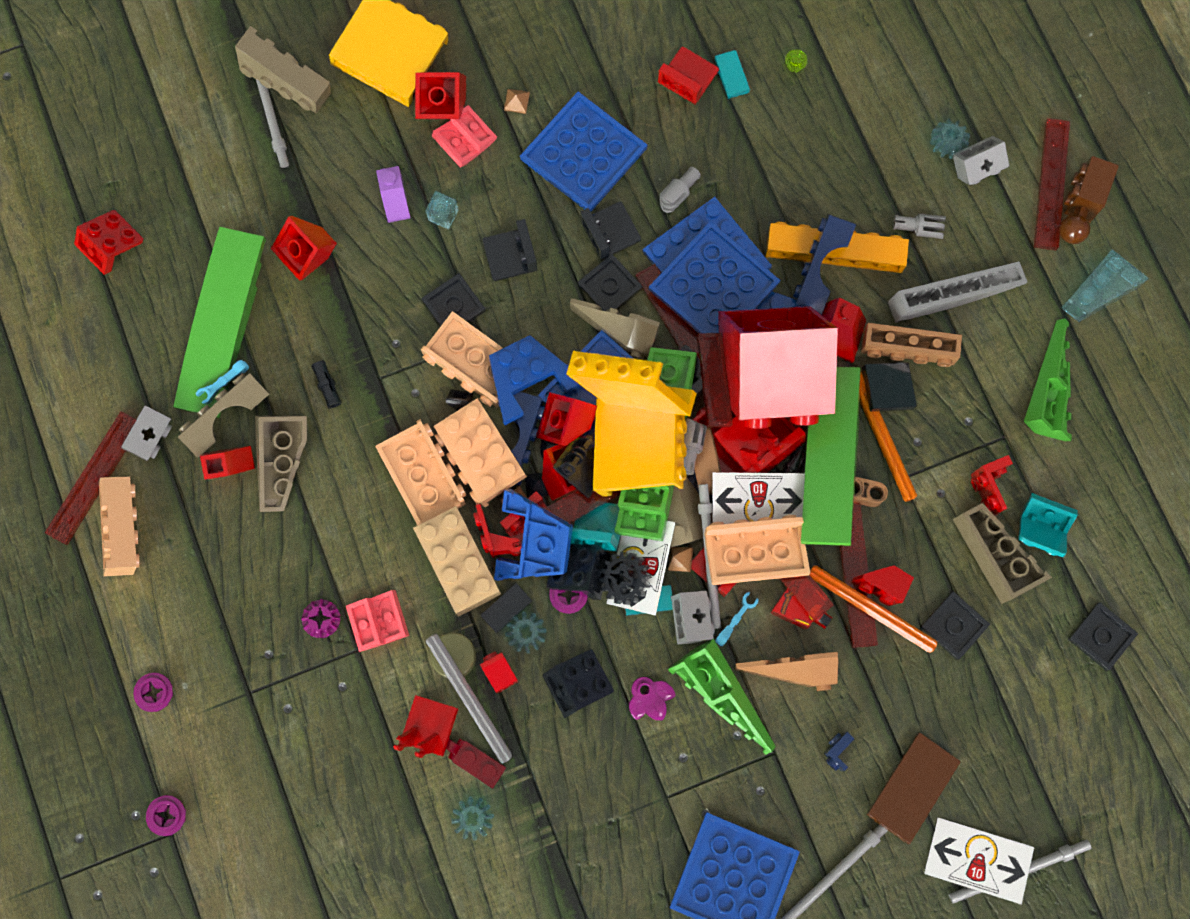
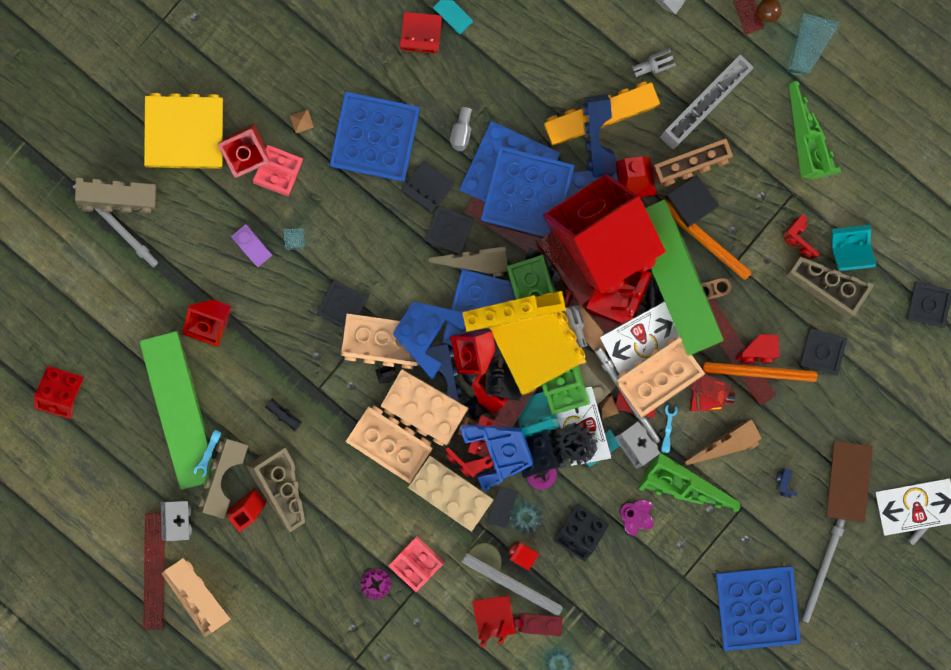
camera: 30 degrees left, 10 degrees up
black bracket [482,219,538,281] -> none

